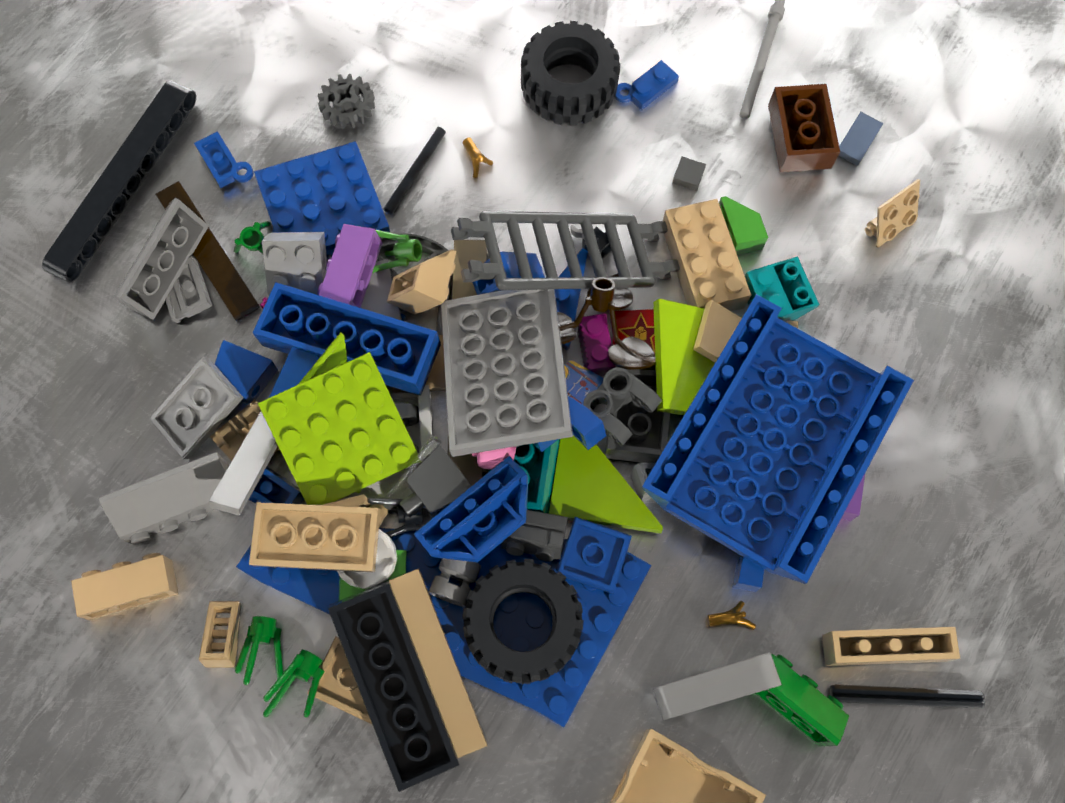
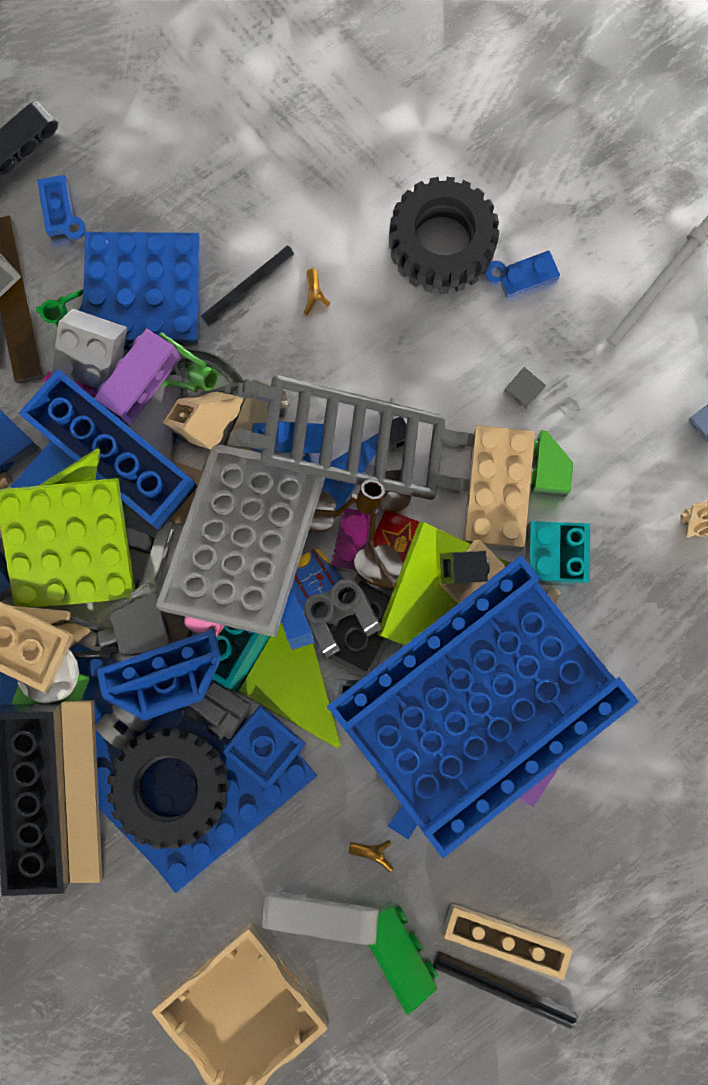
camera: 25 degrees right, 10 degrees up
dark grey gear [318,74,375,129] -> none
reddish brown brick [768,84,840,172] -> none
none -> black brick [440,551,490,584]

